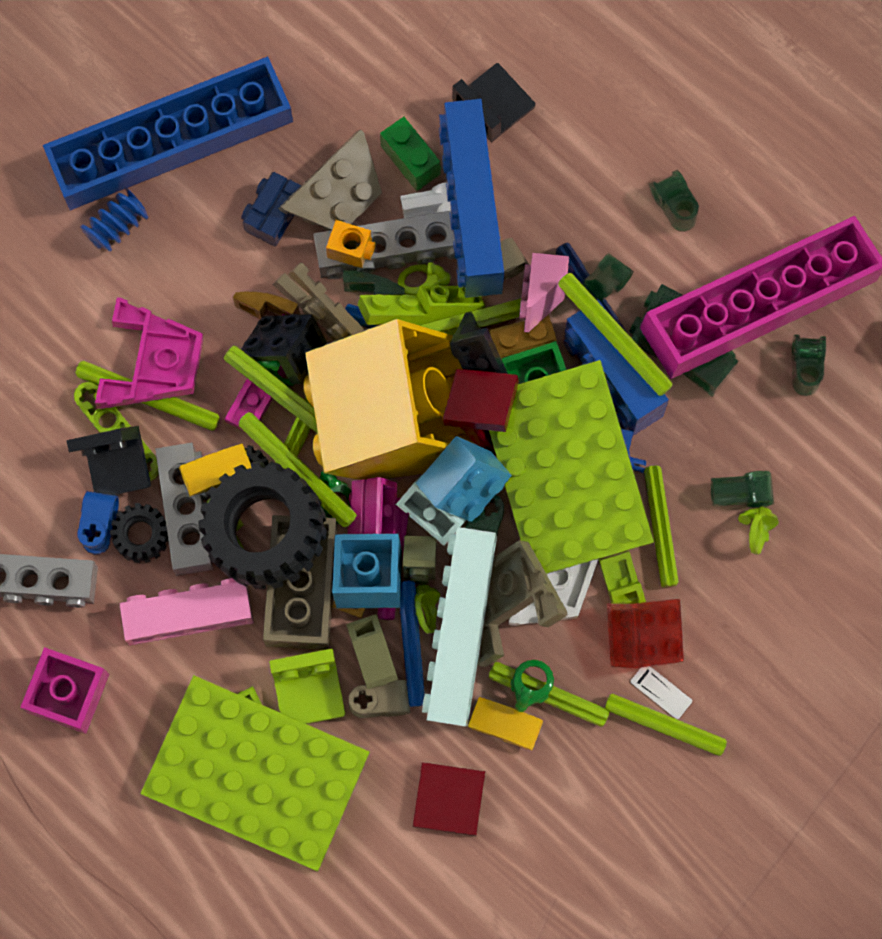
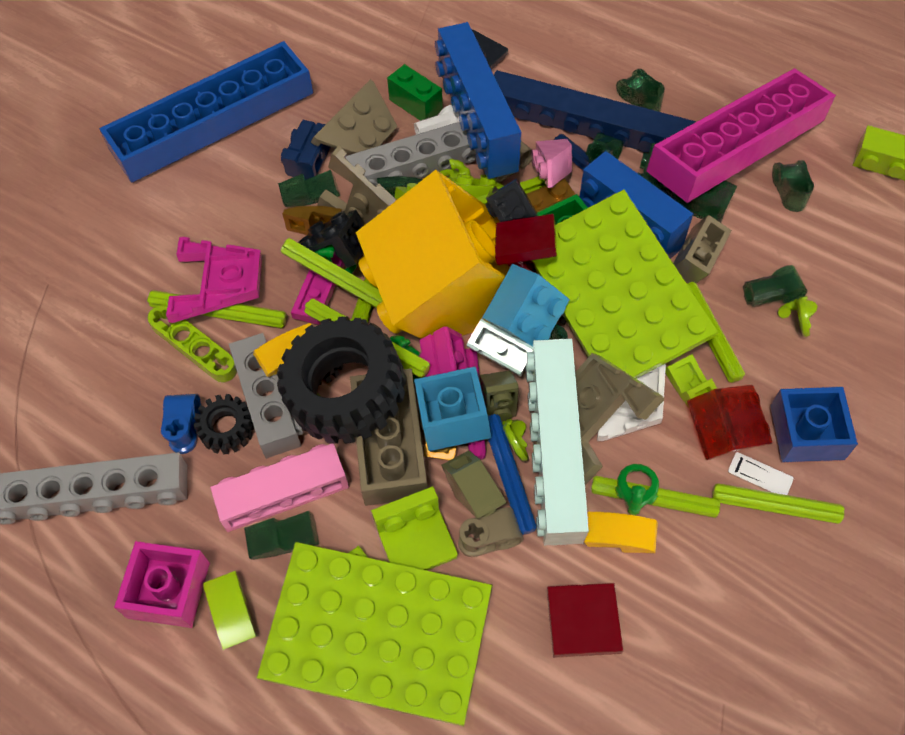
camera: 10 degrees left, 15 degrees down
black bracket [66,426,151,495] -> none
blue piece [80,187,149,252] -> none
light orange brick [326,220,375,268] -> none
lime axle [558,273,672,396] -> none
none -> lime slope [203,570,257,650]
none -> clear green slope [244,511,319,560]
none -> clear green slope [278,170,340,207]
none -> dark blue brick [494,70,696,154]
none -> dark tan brick [673,215,732,283]
none -> blue brick [770,387,858,462]

